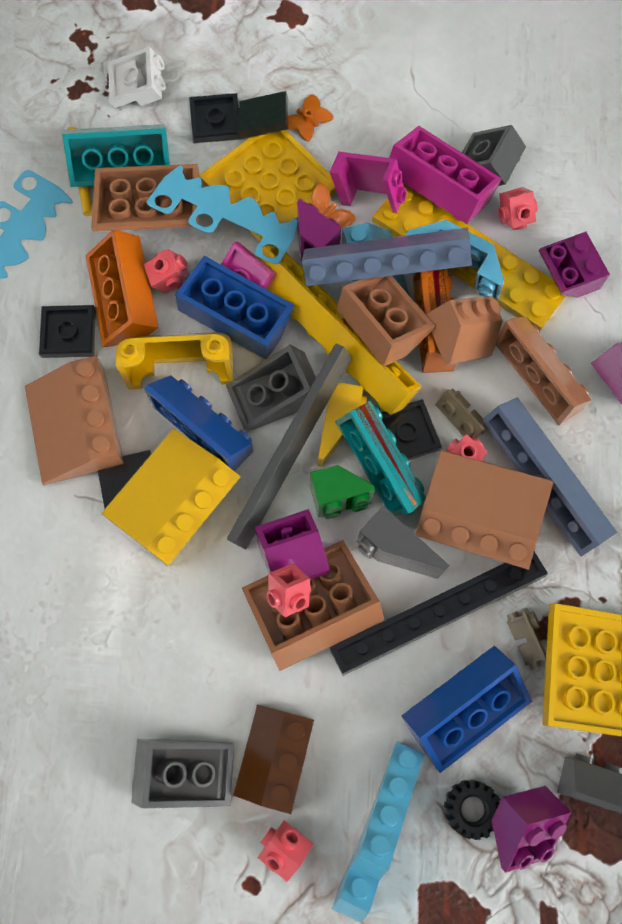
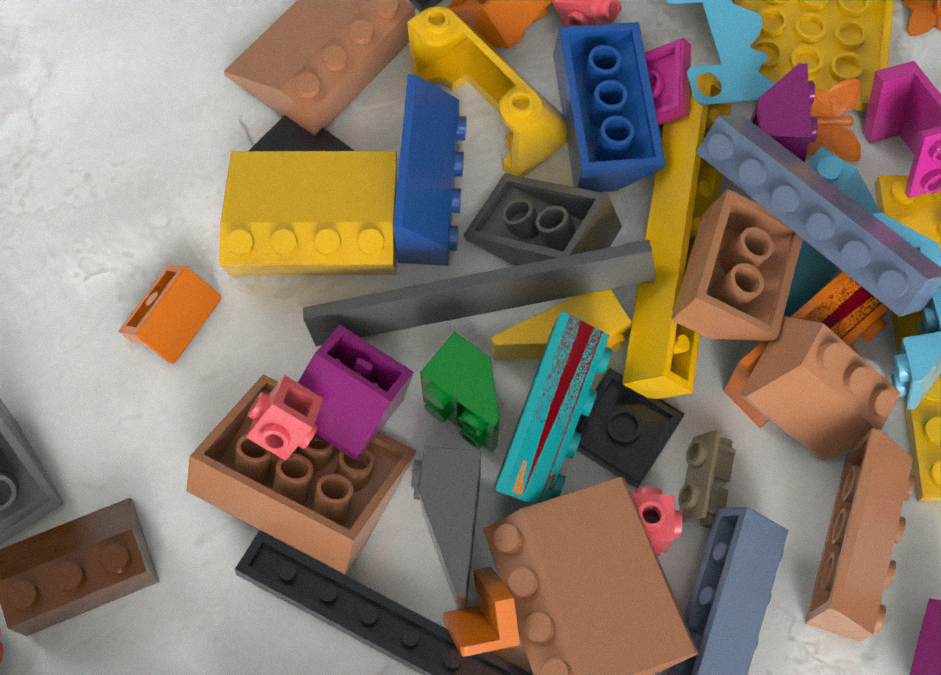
camera: 55 degrees right, 5 degrees down
none -> orange panel [118,264,221,364]
none -> orange panel [443,567,520,656]

